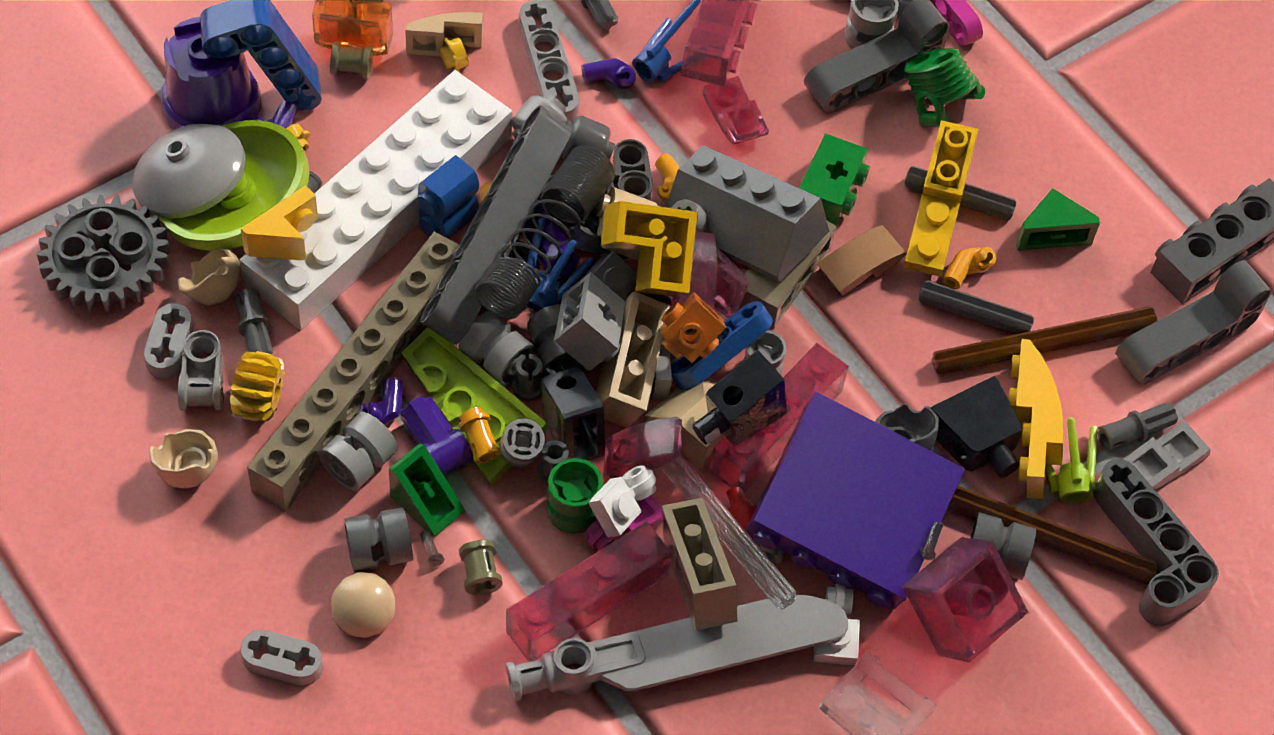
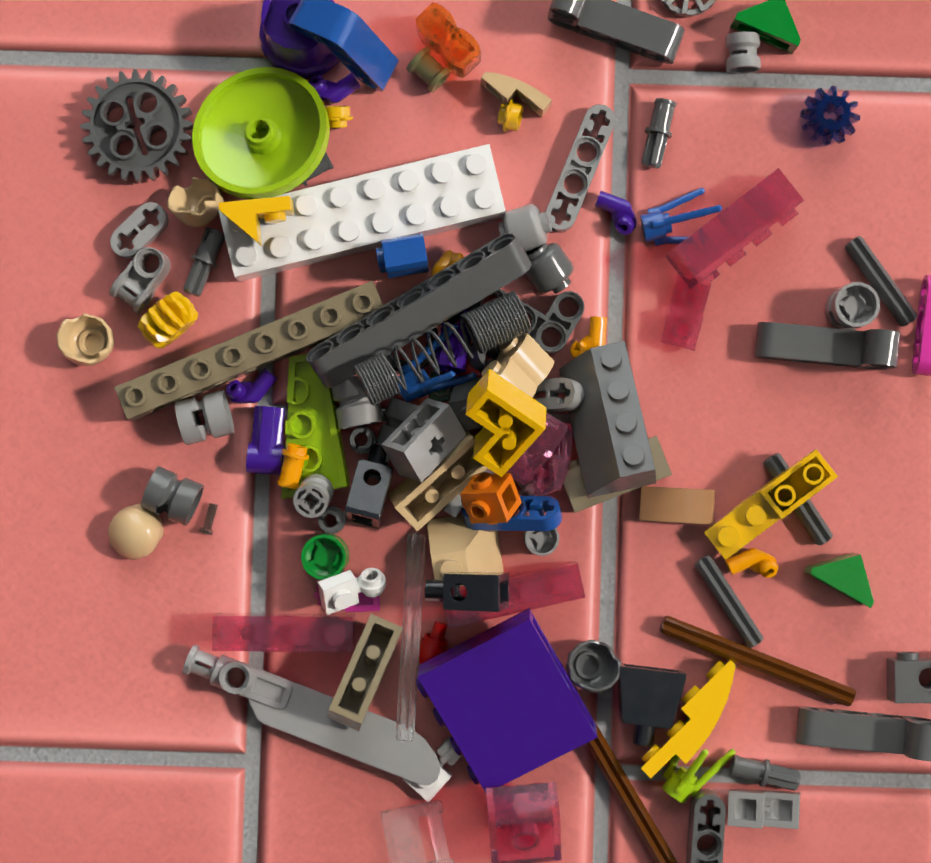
camera: 40 degrees right, 30 degrees up
light grey dish [132,124,246,218] -> none
light grey beam [240,630,323,686] -> none
green slope [389,443,465,536] -> none
olive bush [458,539,503,595] -> none
clear pink slope [603,416,682,478] -> none
green brick [799,133,870,228] -> none
green piece [904,48,985,127] -> none
clear smoke piece [918,522,943,560] -> none
dark grey wheel [964,512,1036,581] -> none

